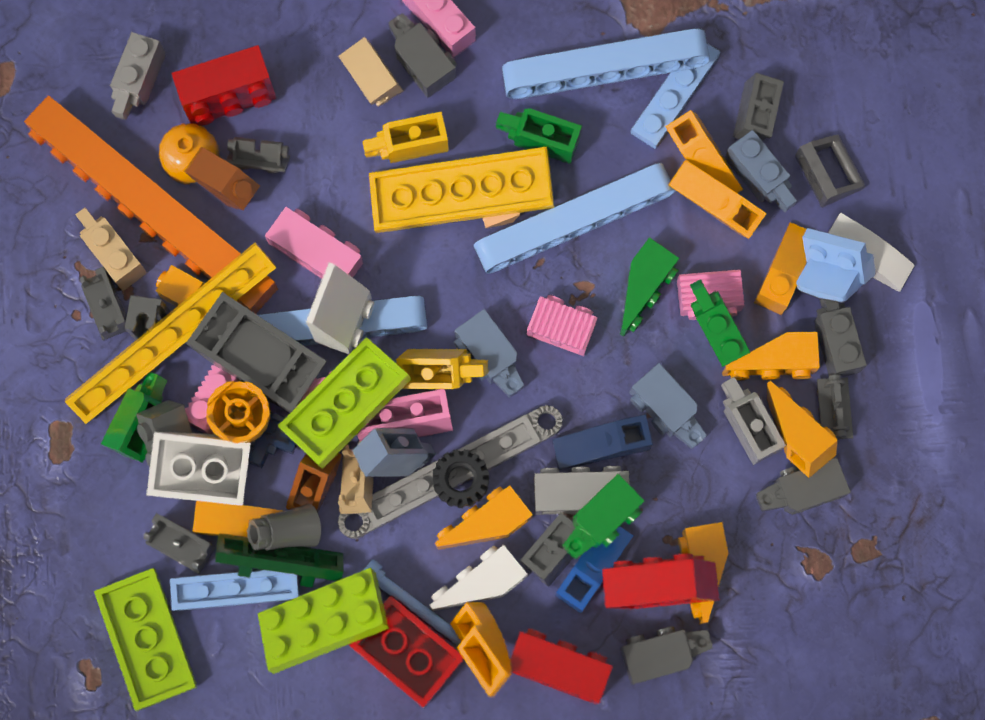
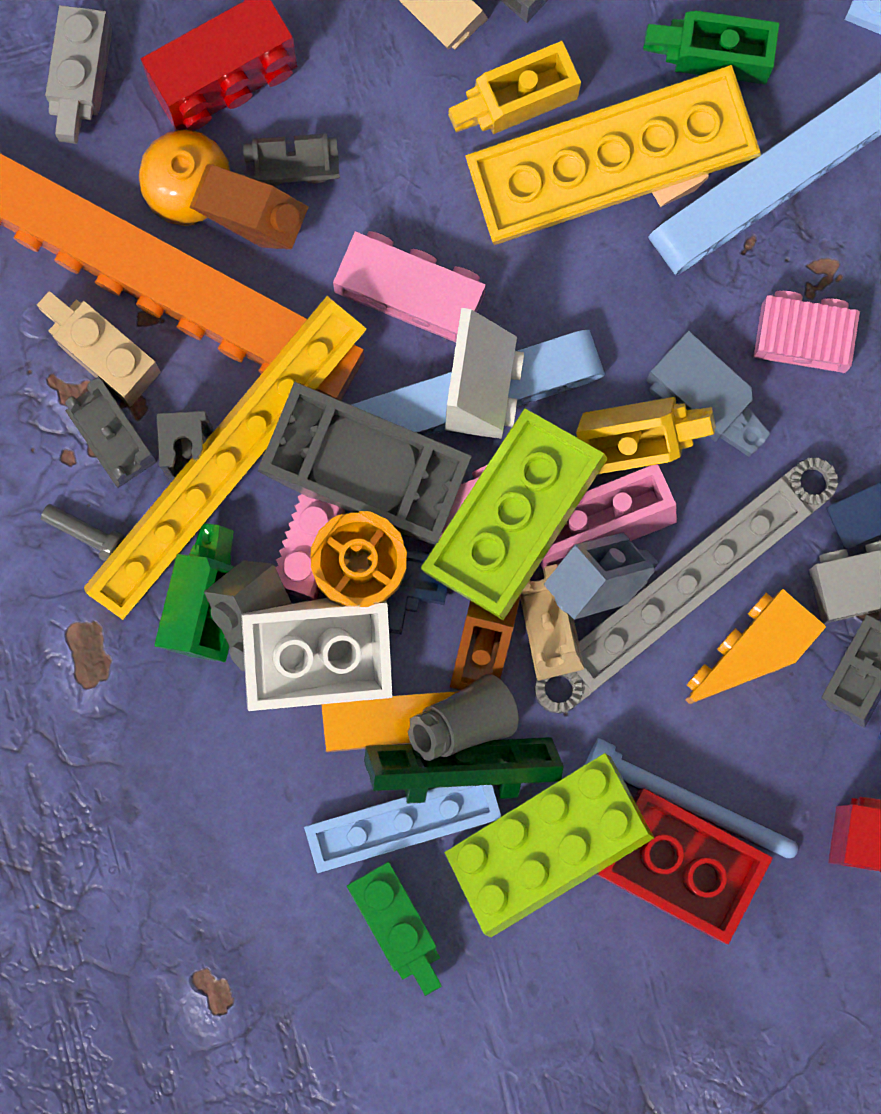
camera: 15 degrees left, 5 degrees up
lime plate [94,568,198,711] -> none
dark grey hinge [143,513,216,575] -> none
light orange brick [156,265,204,307] -> none
white slope [430,545,528,611] -> none
black tyre [432,449,489,508] -> none
light orange slope [450,602,512,697] -> none
none -> dark grey piece [41,504,125,562]
none -> green hinge [347,862,442,996]

